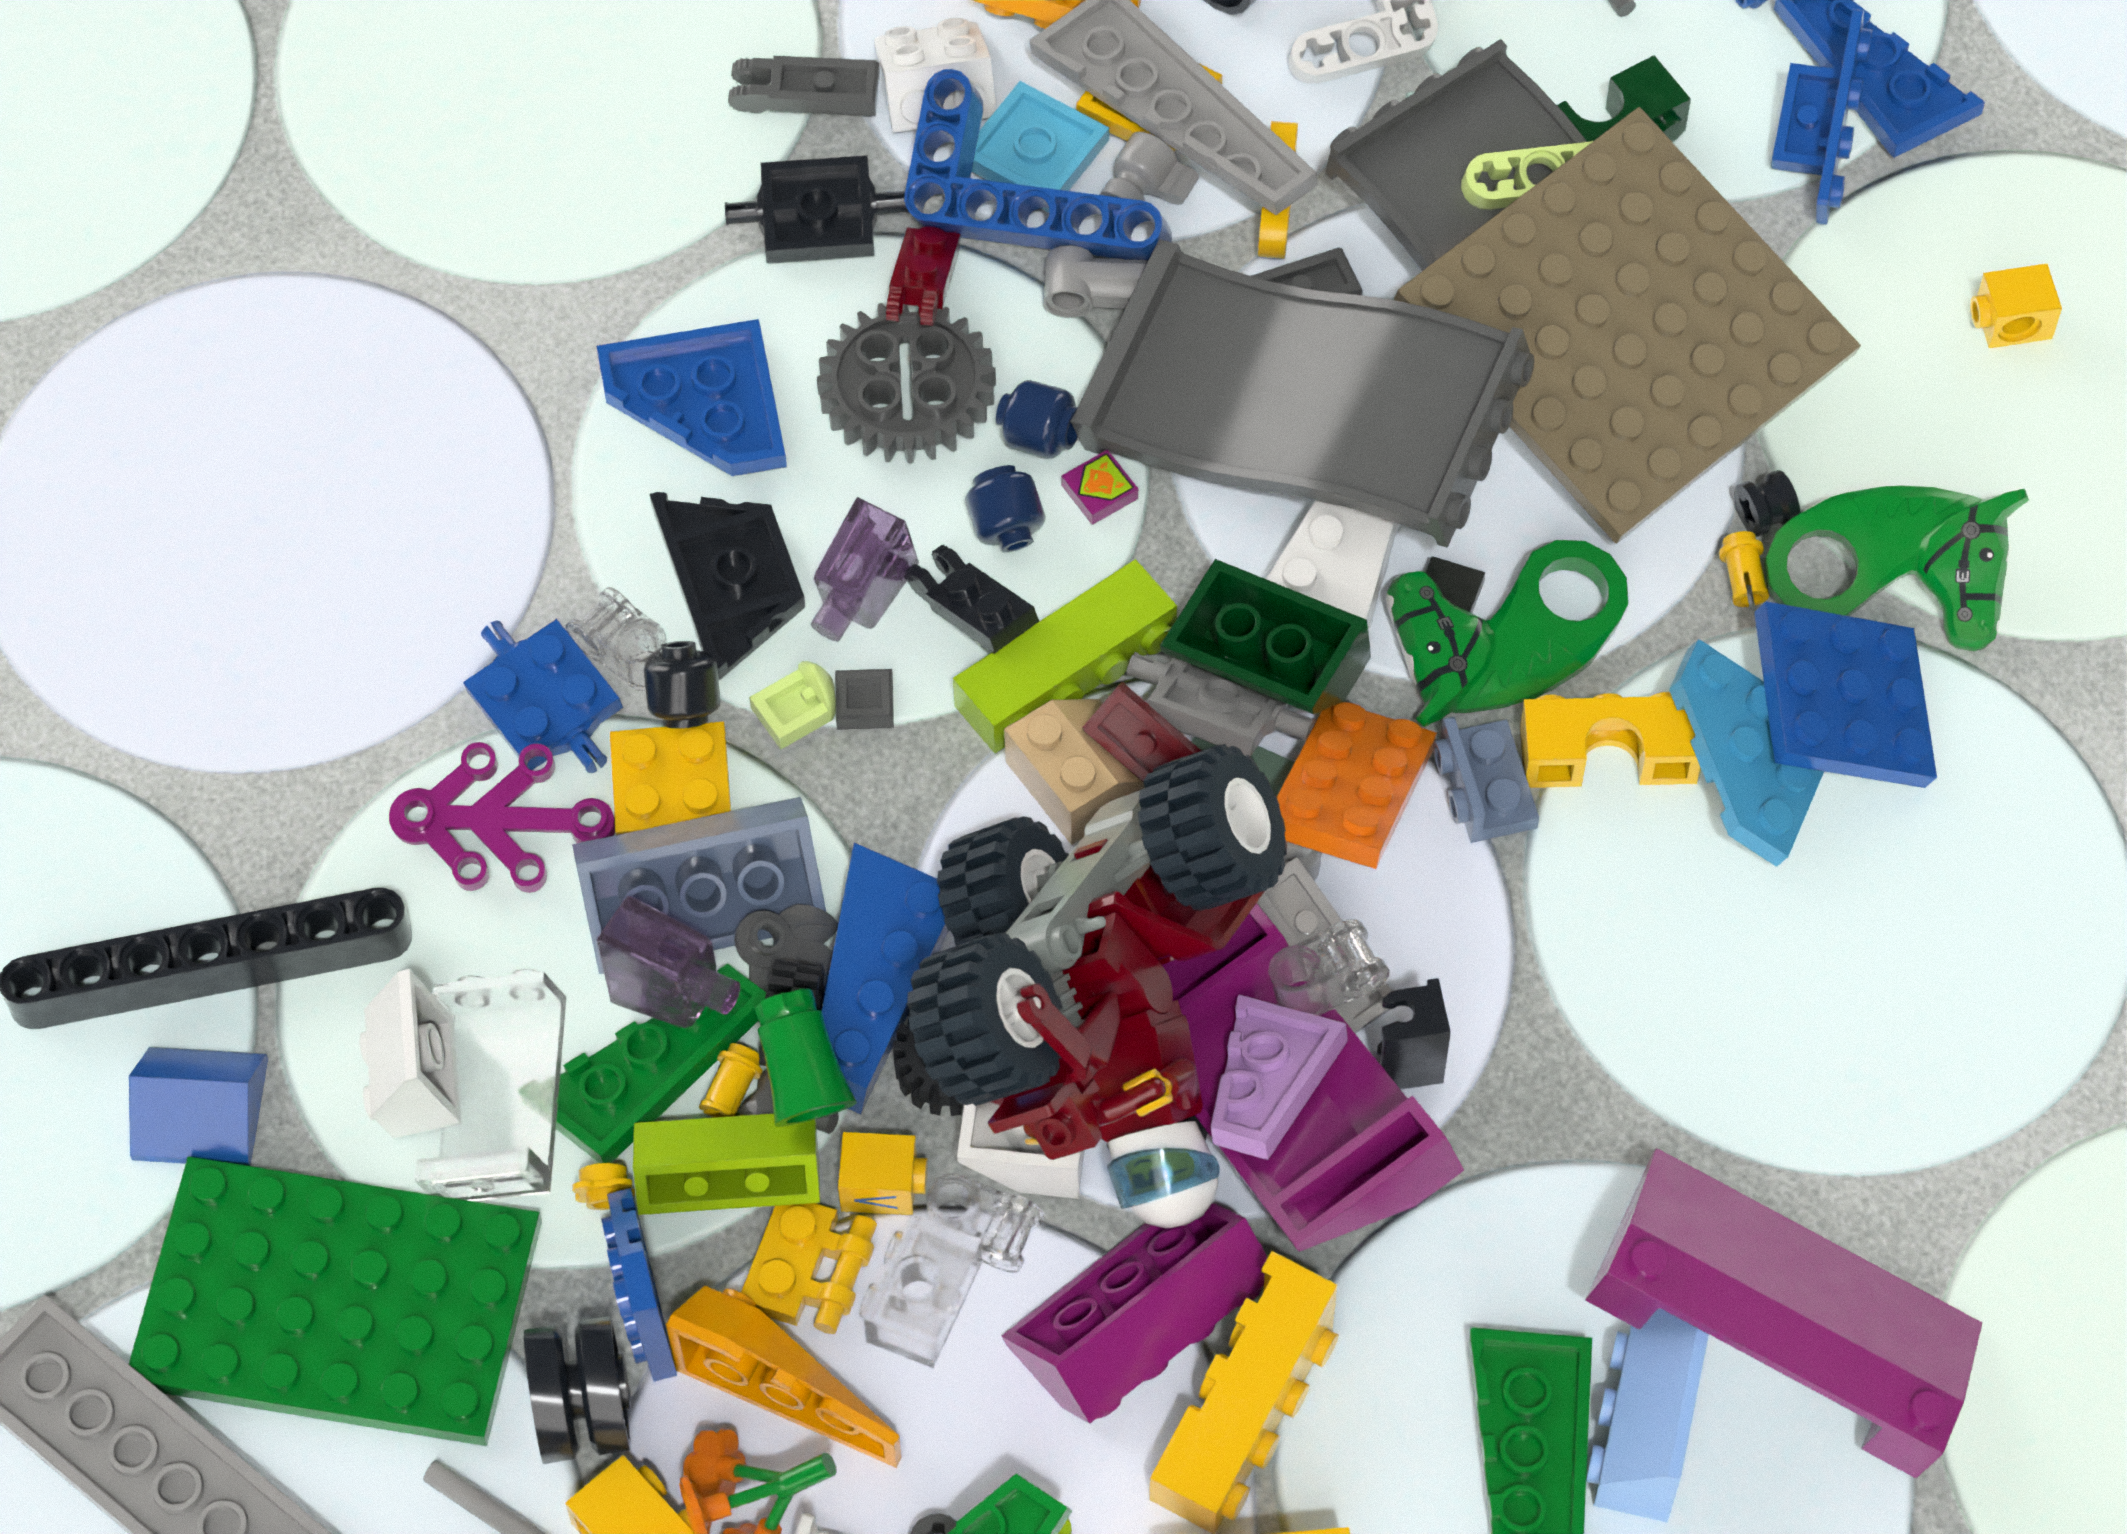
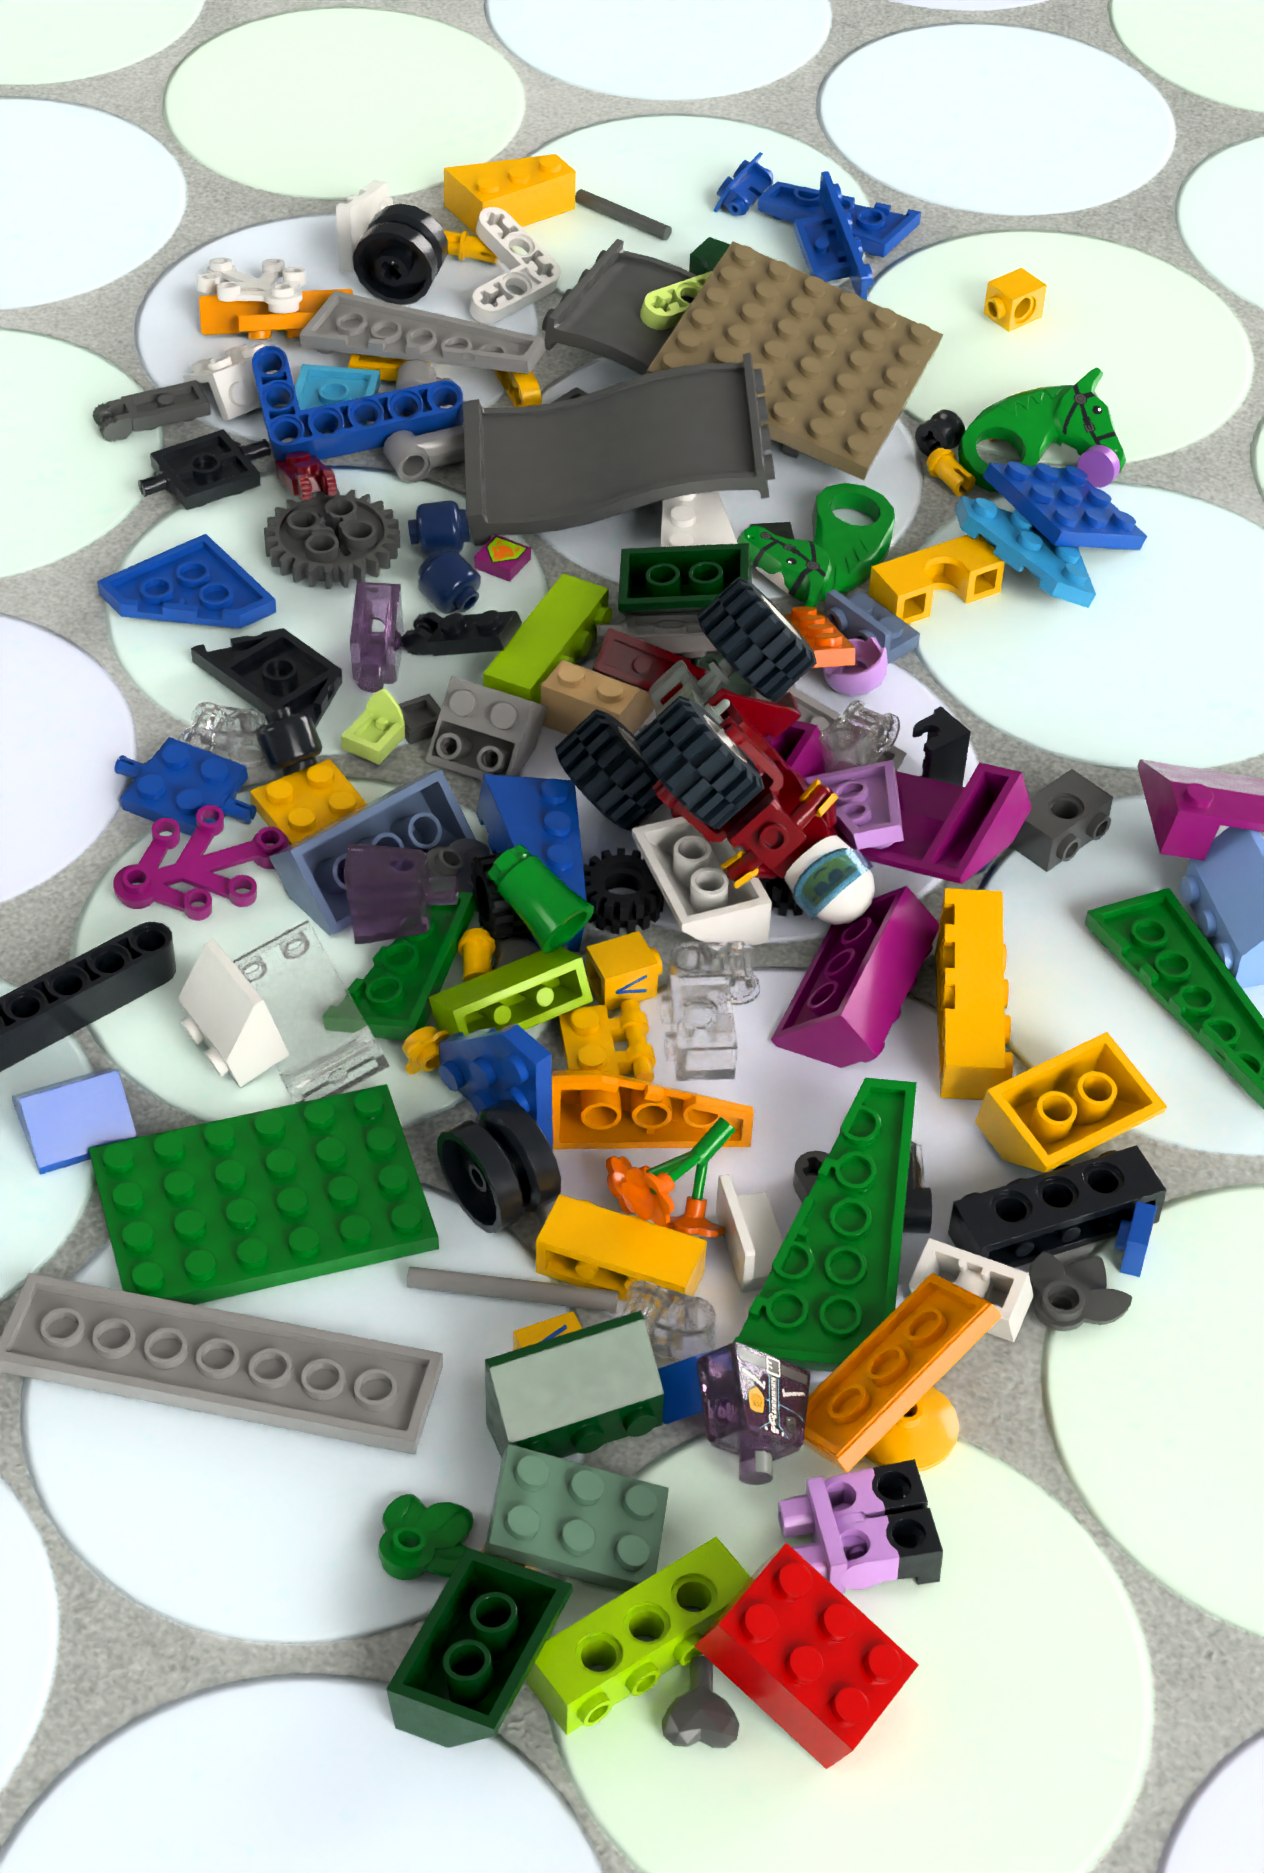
camera: 30 degrees left, 15 degrees down
none -> light grey slope [425,676,548,780]
none -> lavender hair [822,637,888,697]
none -> dark grey brick [1009,769,1113,872]
none -> medium lavender tile [1077,445,1120,488]

